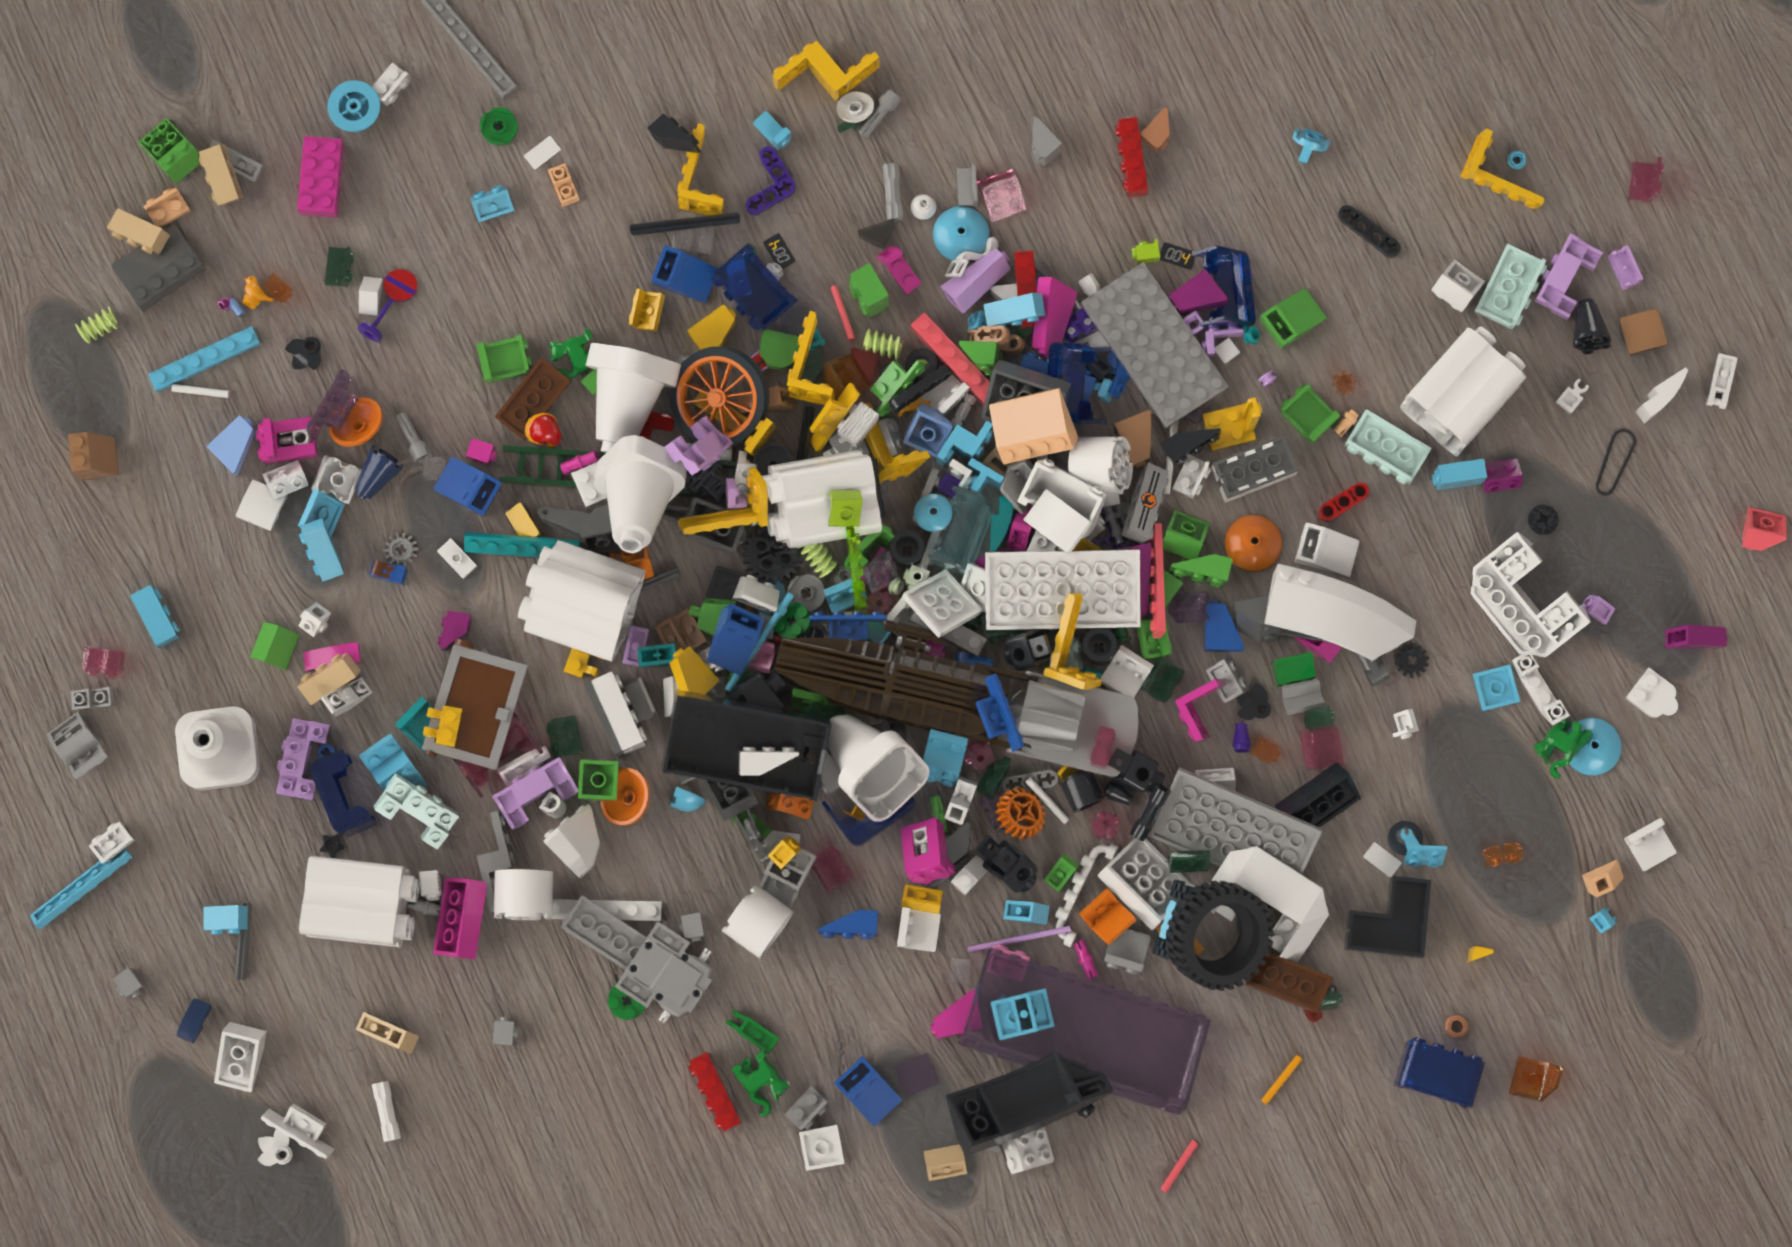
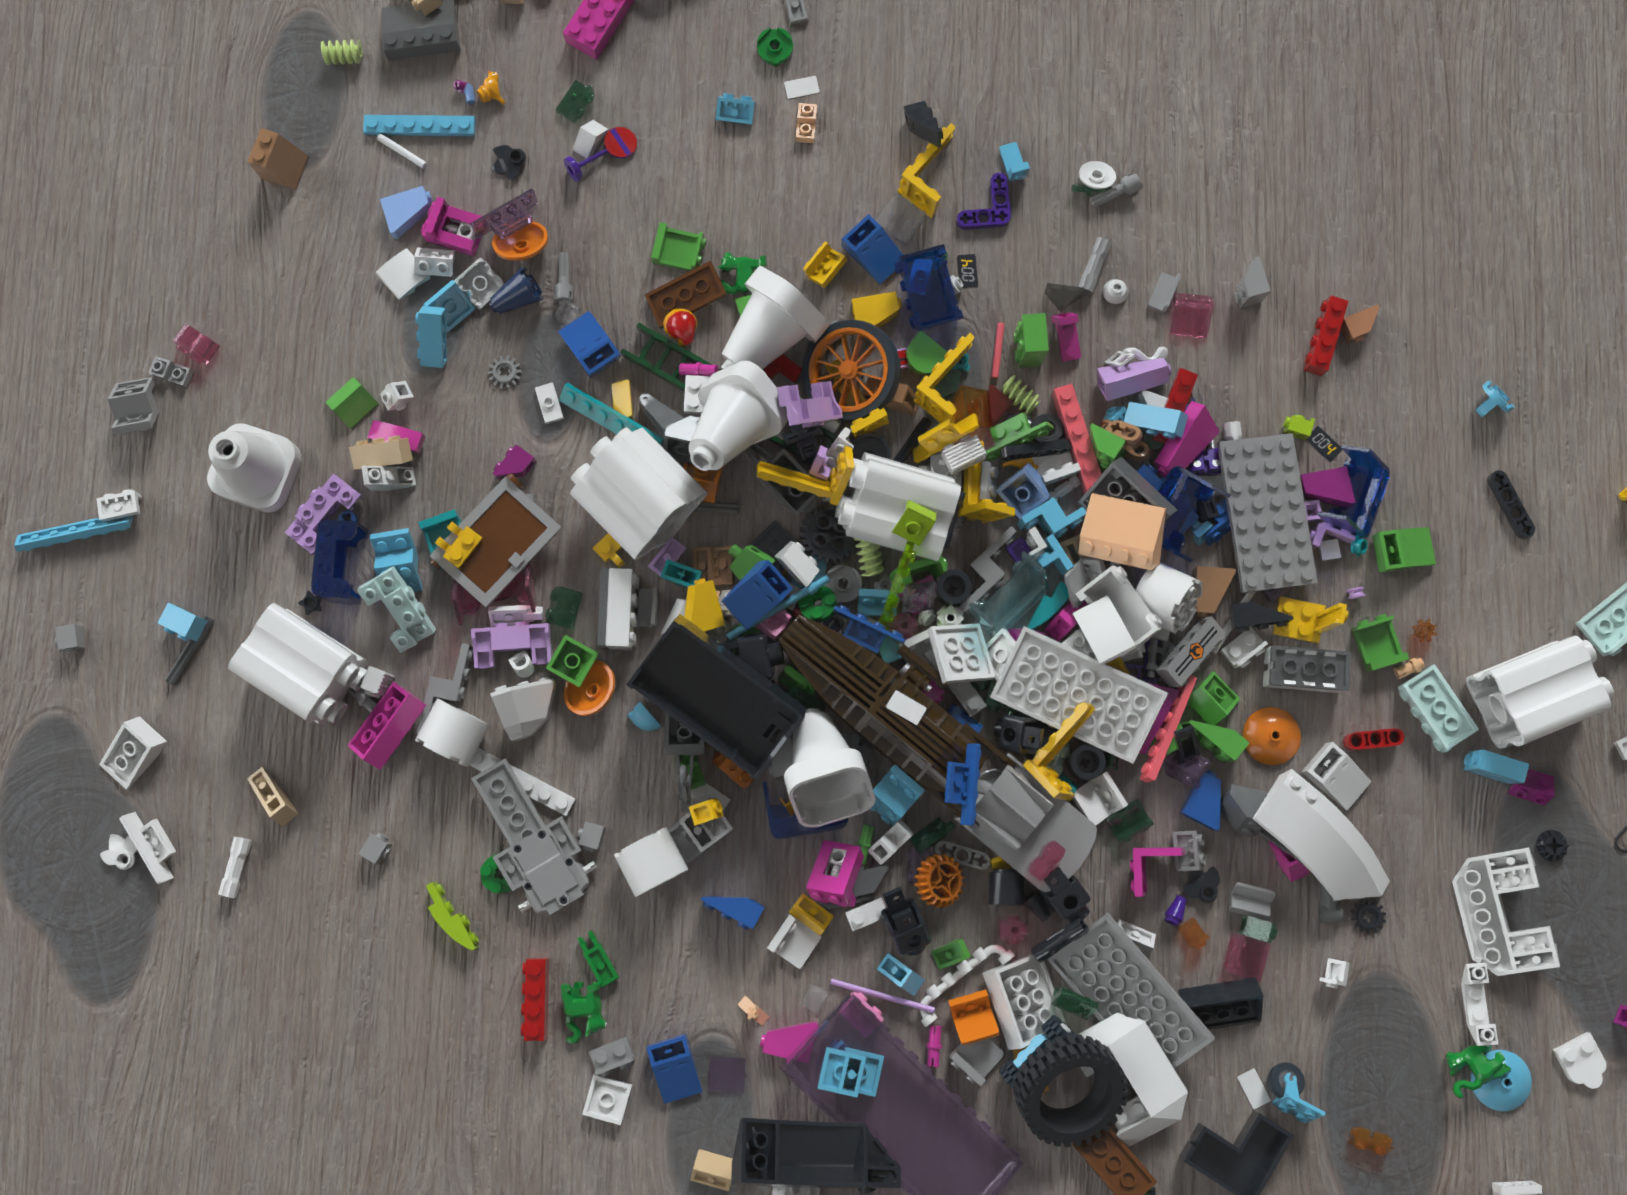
camera: 25 degrees right, 0 degrees up
medium azure brick [130,585,180,648] -> none
dark blue slope [176,998,212,1044] -> none
clear orange bracket [260,273,293,303] -> none
leg [369,560,408,586] -> none
dark pink brick [466,438,497,466] -> none
black axle [630,212,740,235] -> none
white slope [738,747,799,776] -> none
yellow bracket [772,40,880,102] -> none
clear pink bracket [812,845,852,893] -> none
medium azure dish [914,494,952,532] -> none
medium azure dish [933,206,990,261] -> none
clear pink brick [964,742,996,771] -> none
white bar [1025,777,1069,824] -> none
bright green bracket [1137,620,1172,660] -> none
green slope [1271,652,1316,687] -> none
white slope [1431,259,1485,312] -> none
medium azure tile [1472,665,1520,712] -> none
lavender bracket [1583,595,1616,625] -> none
none -> lime slope [426,882,479,950]
none -> light nougat piece [738,996,770,1025]
none -> white sticker [886,690,927,725]
none -> black slope [1174,725,1200,762]

